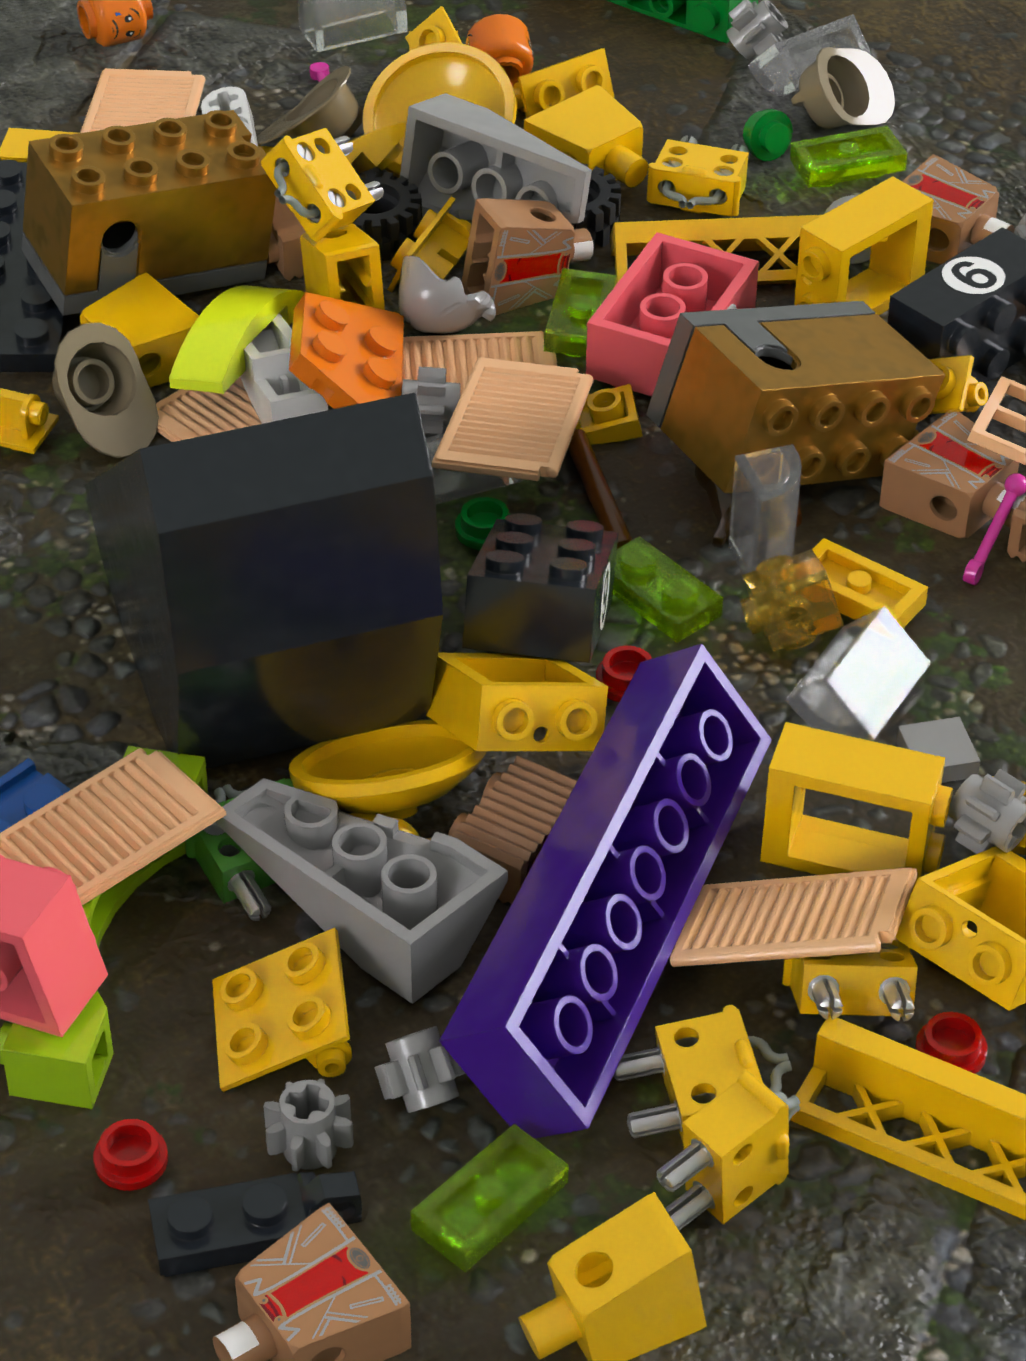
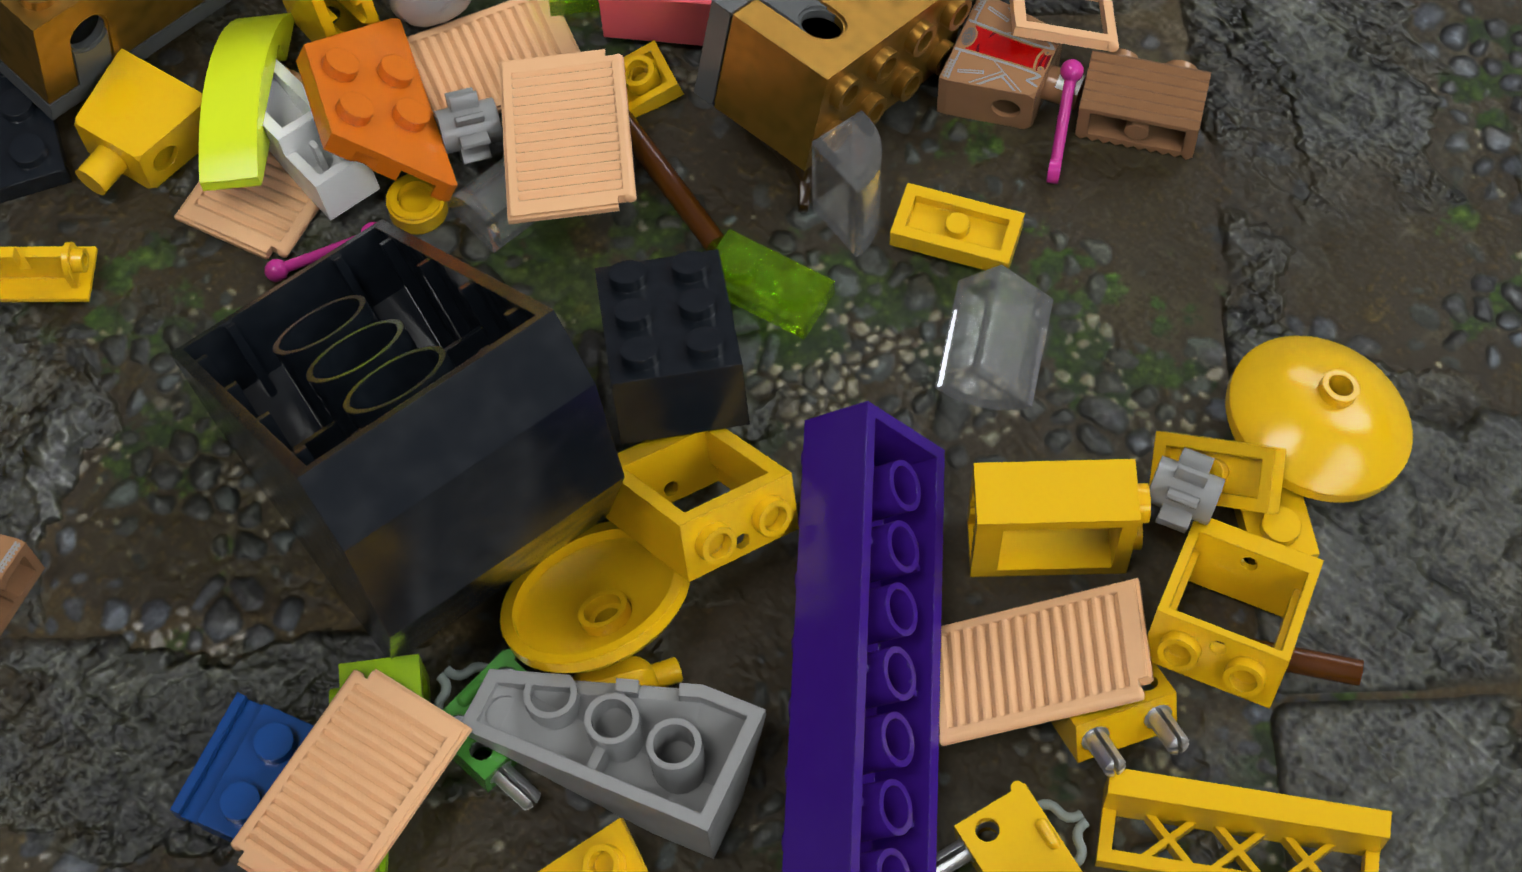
camera: 15 degrees left, 20 degrees up
dark tan piece [52,323,159,458] -> none
medium nougat brick [448,755,577,905] -> none
green plate [455,497,510,551] -> none
red plate [596,646,652,702] -> none
clear yellow brick [739,549,844,652] -> none
light grey tile [896,716,980,783] -> none
red plate [915,1012,988,1074] -> none

